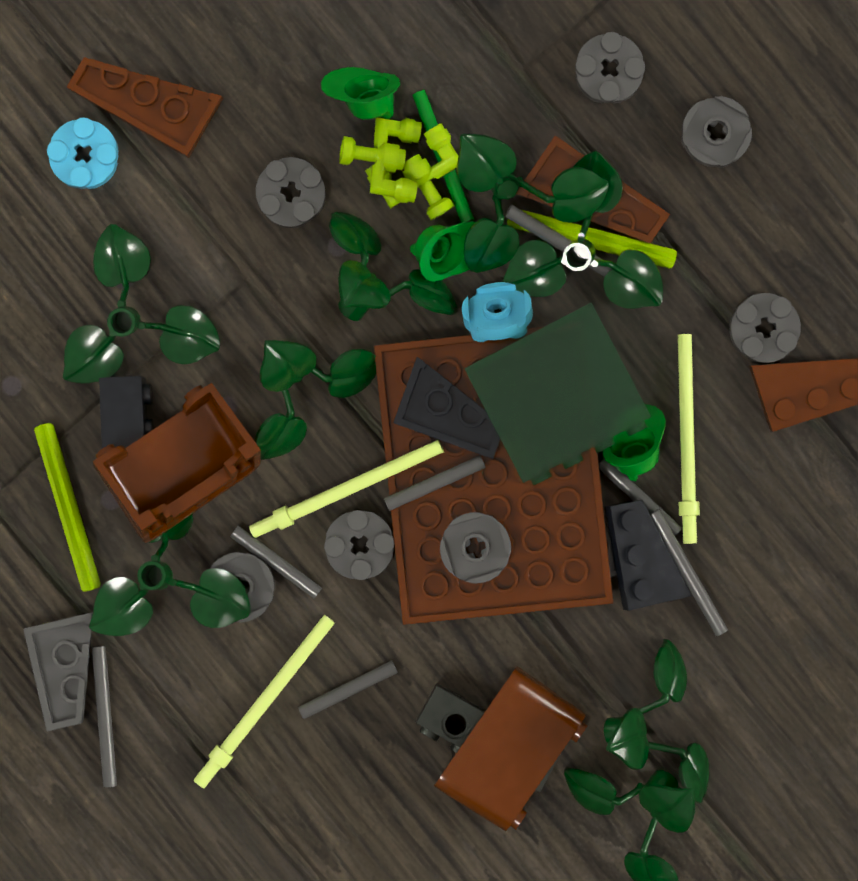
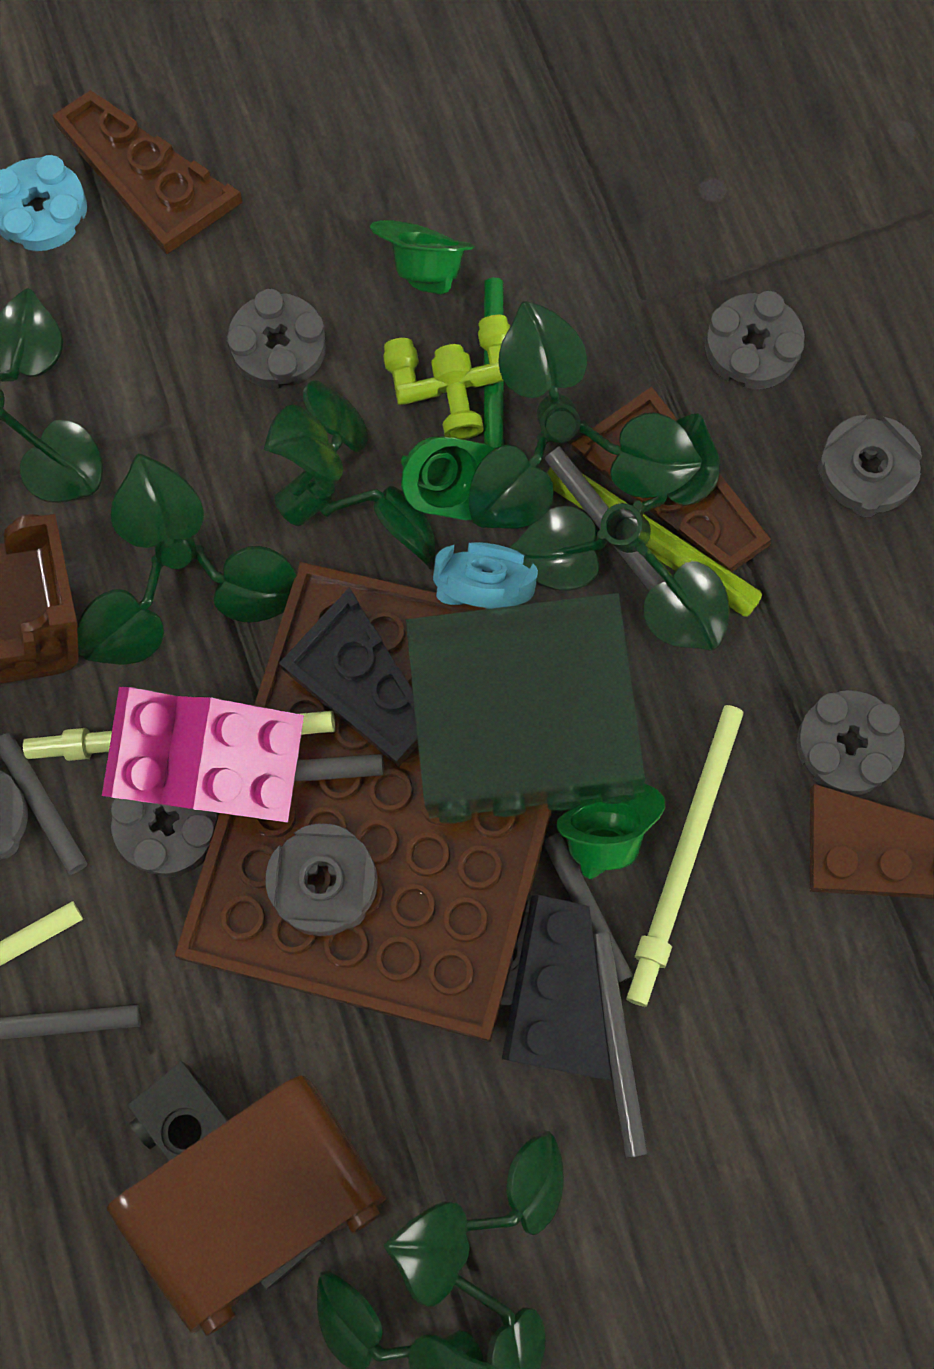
camera: 20 degrees right, 15 degrees down
lime piece [339,117,422,203] -> none
none -> bracket [102,687,304,822]

